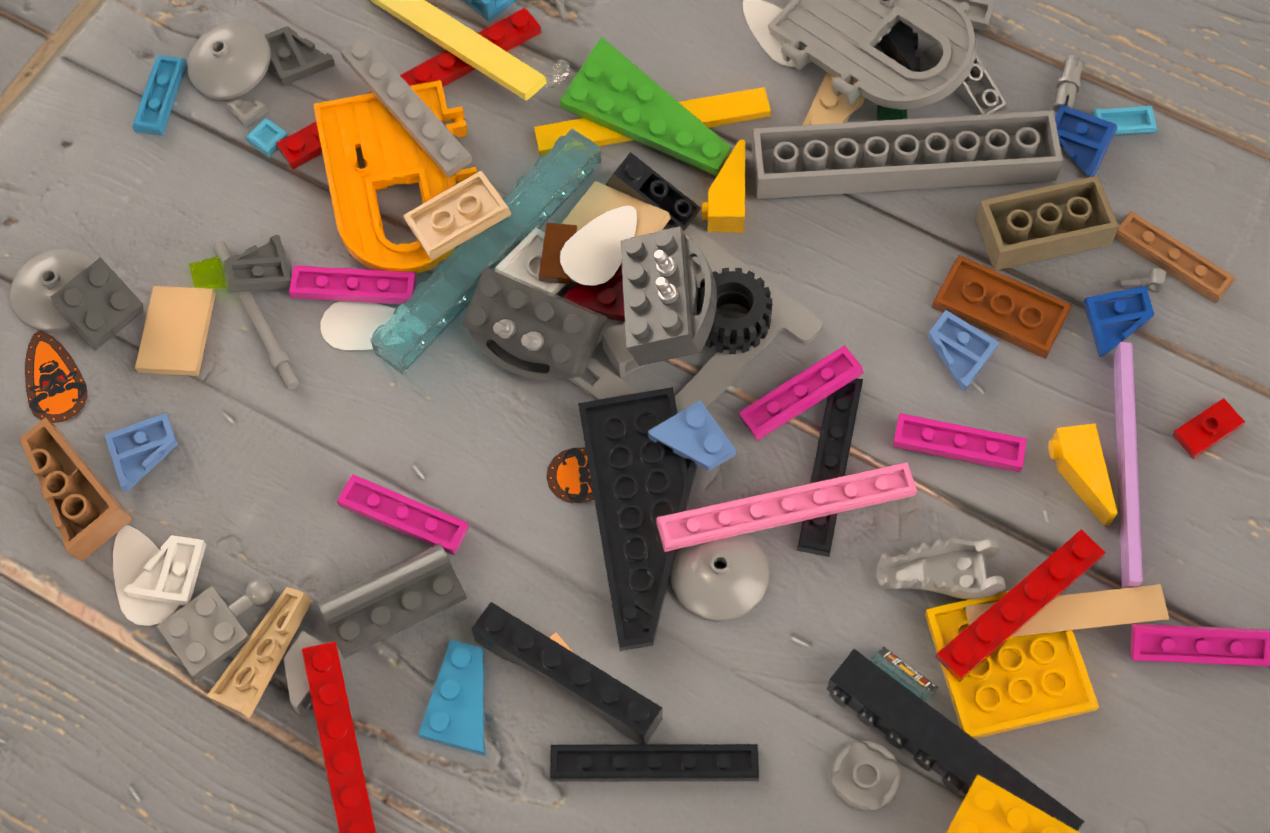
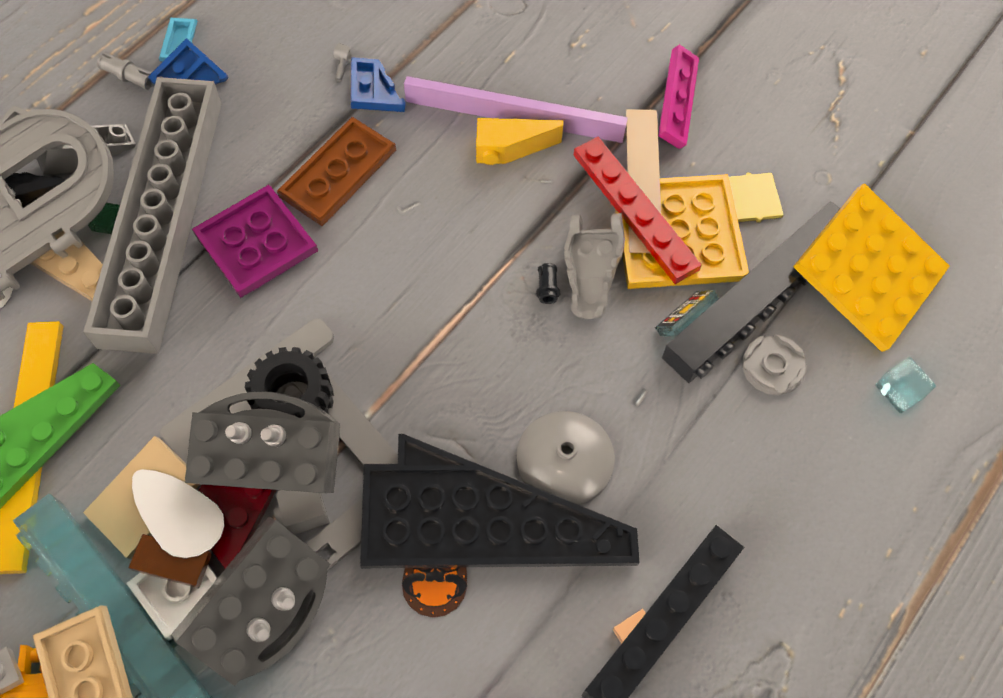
camera: 85 degrees left, 0 degrees up
black tile [550,744,759,782] -> none
black slope [605,152,701,231] -> none
medium blue wing [648,400,736,471] -> none
bright pink tile [656,462,917,552] -> none
yellow slope [702,140,745,233] -> none
dark pink plate [738,345,864,441] -> none
black tile [797,378,863,557] -> none
dark pink plate [892,413,1027,472] -> none
medium blue wing [927,310,999,392] -> none
dark tan brick [975,176,1119,271] -> none
medium nougat tile [1114,211,1236,303] -> none
red plate [1172,398,1245,459] -> none
none -> magenta plate [192,184,318,298]
none -> black pin [536,263,561,304]
none -> light yellow piece [729,172,784,223]

